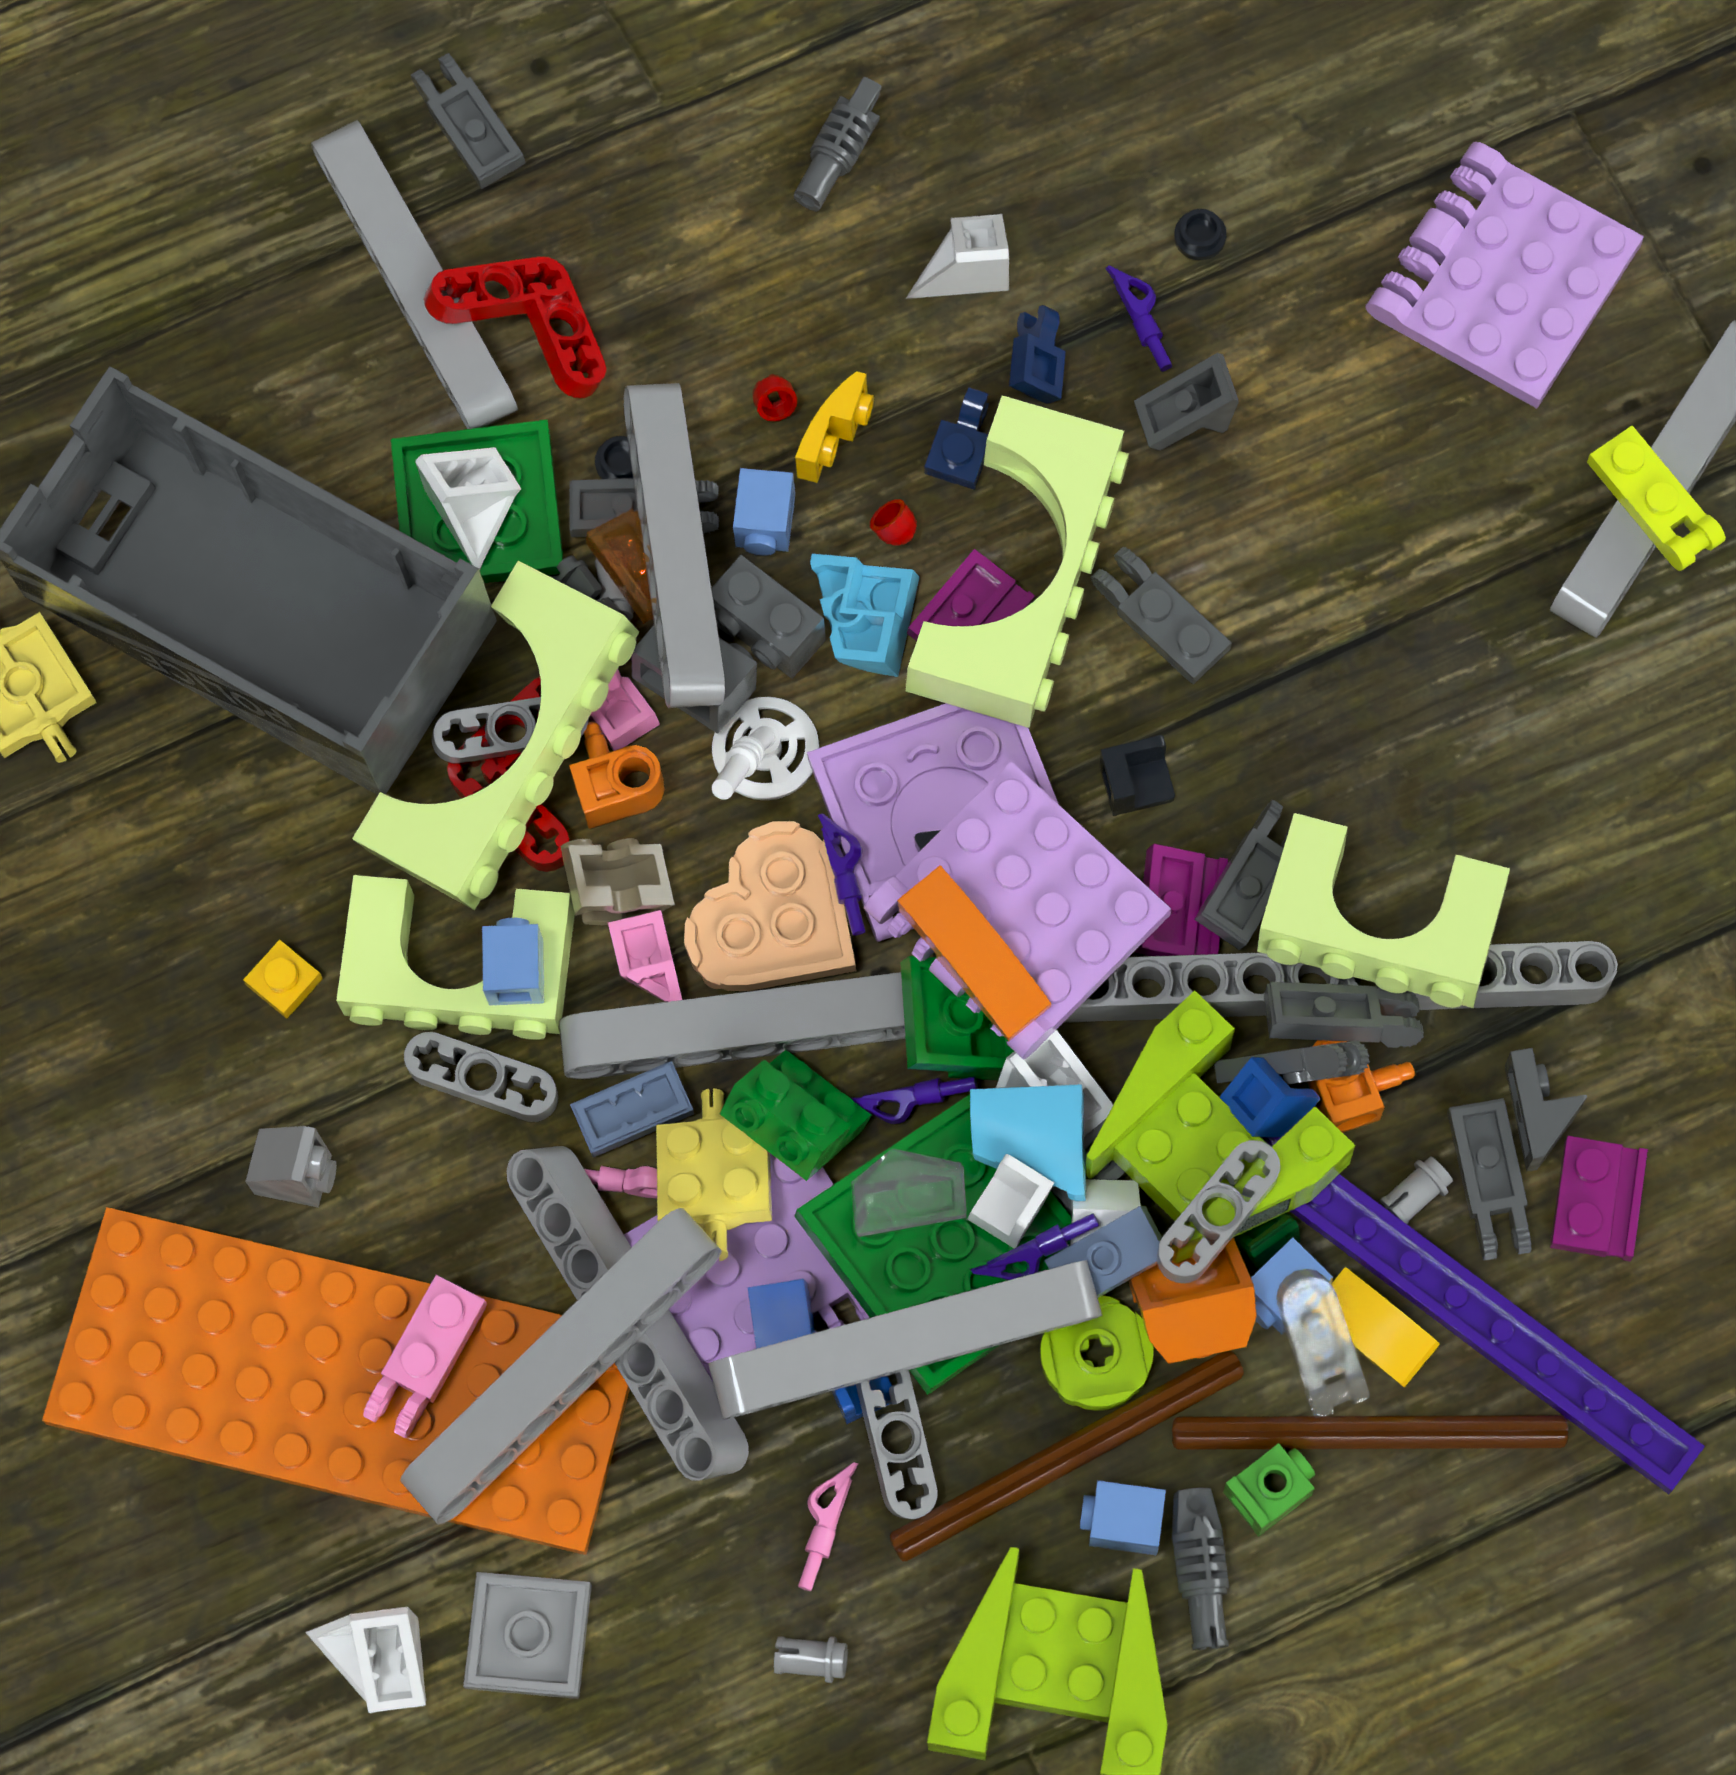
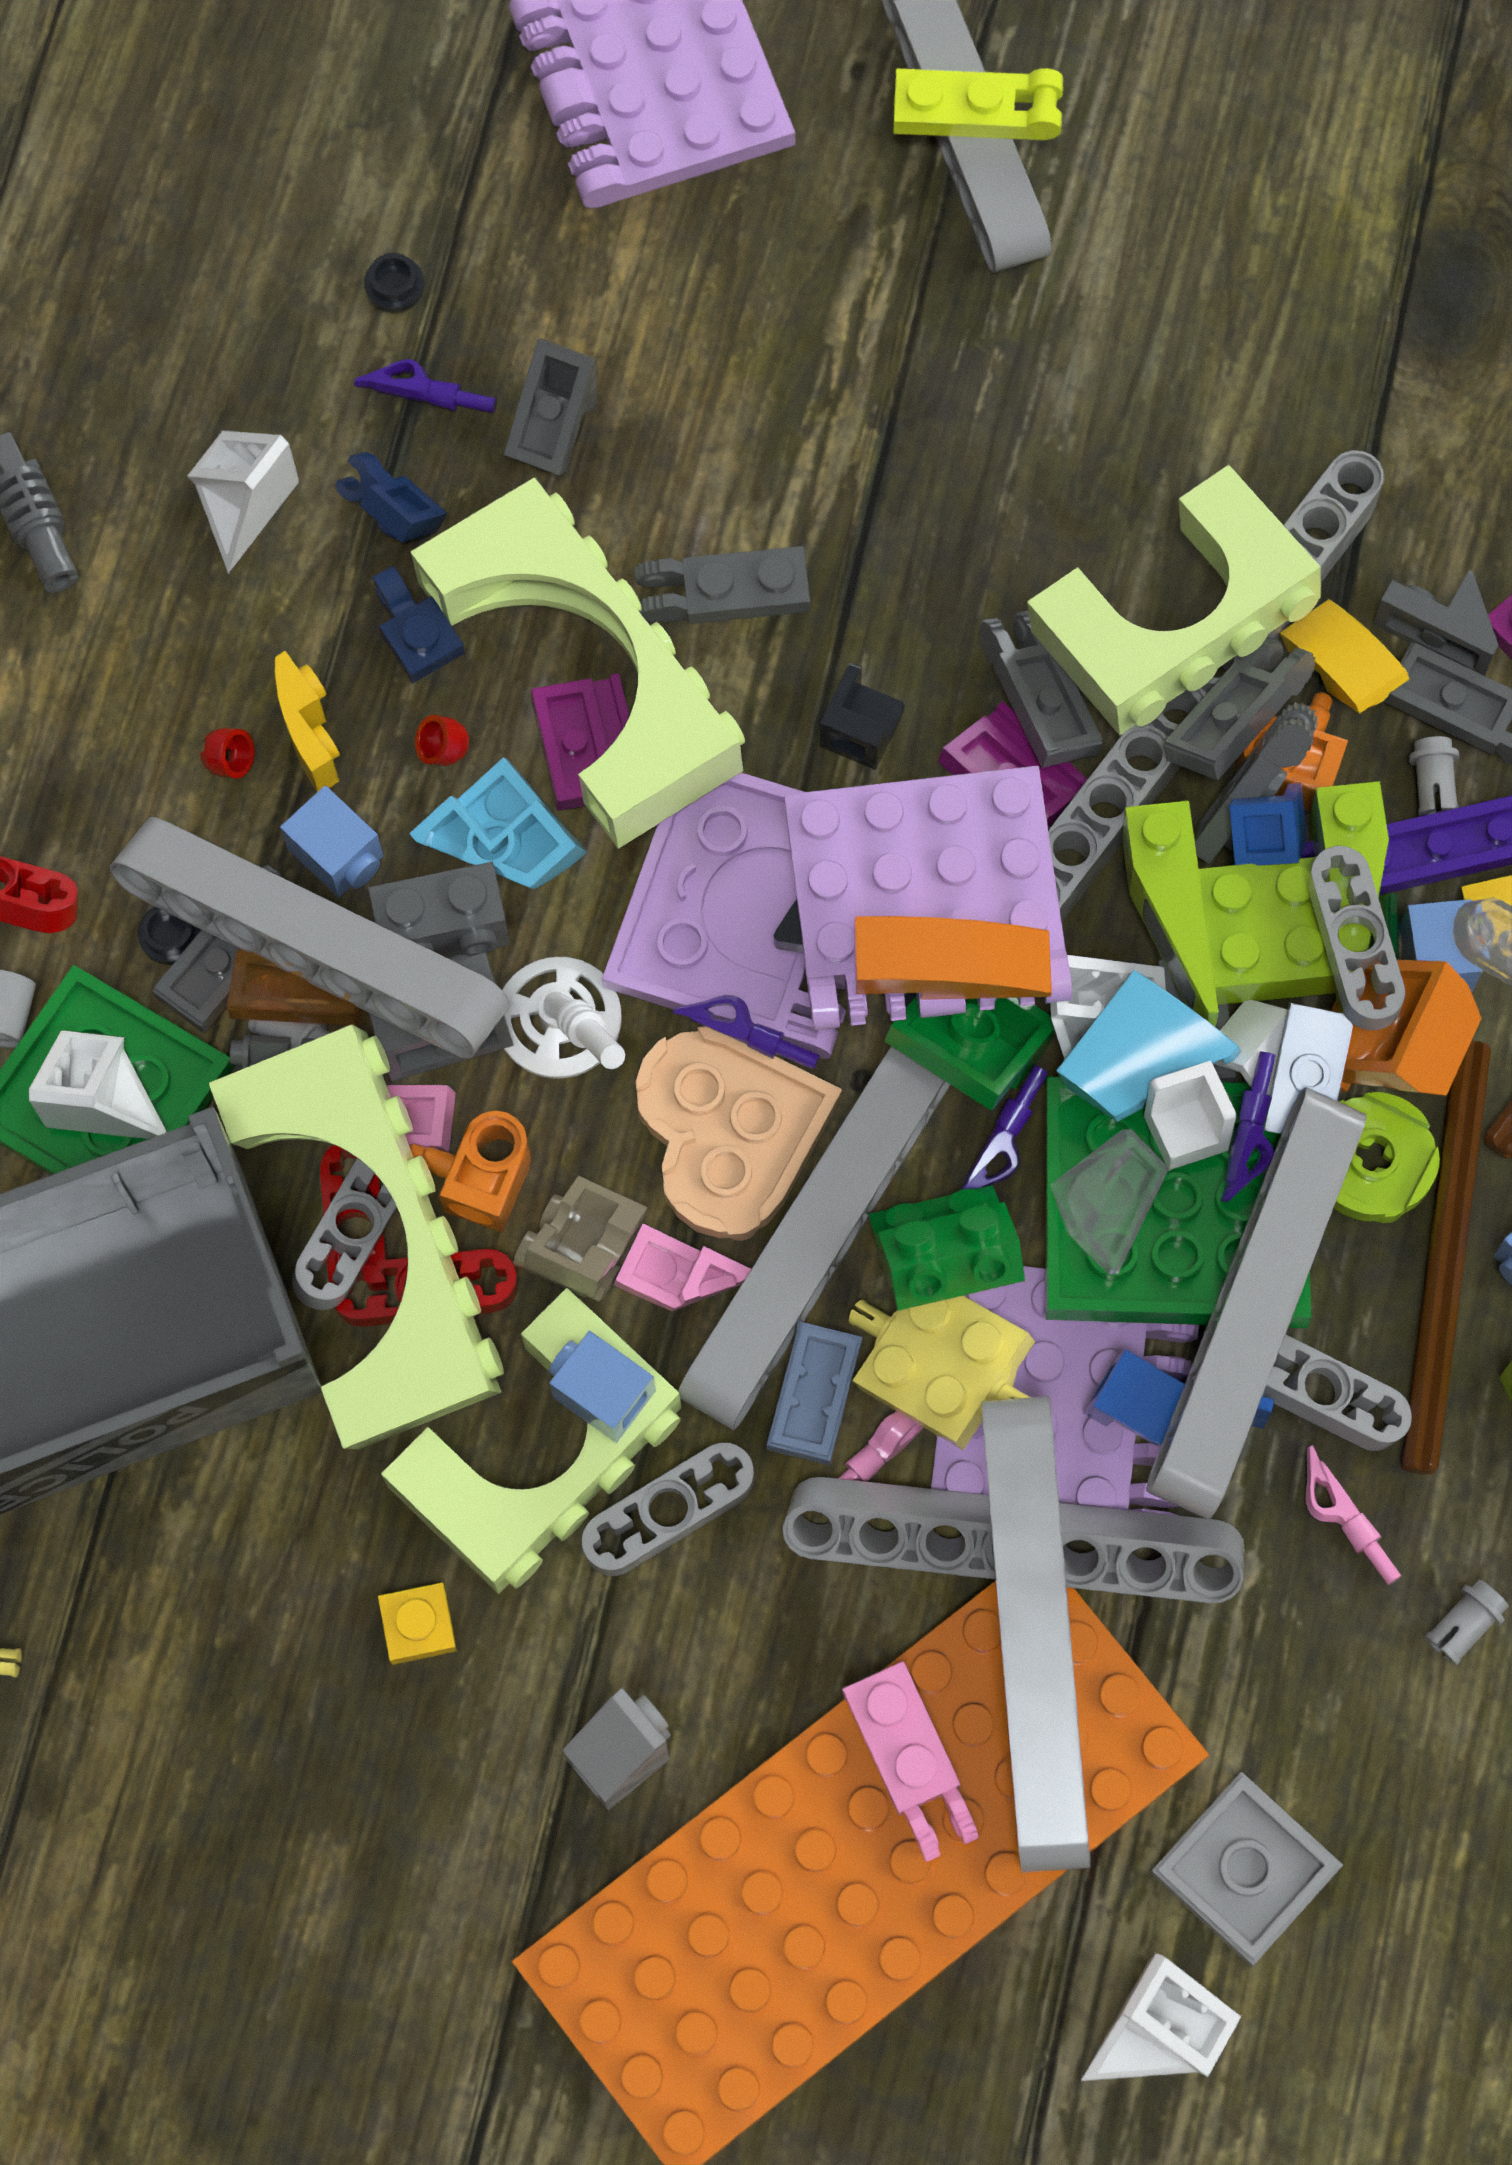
camera: 55 degrees left, 0 degrees up
none -> yellow slope [1280,599,1410,714]

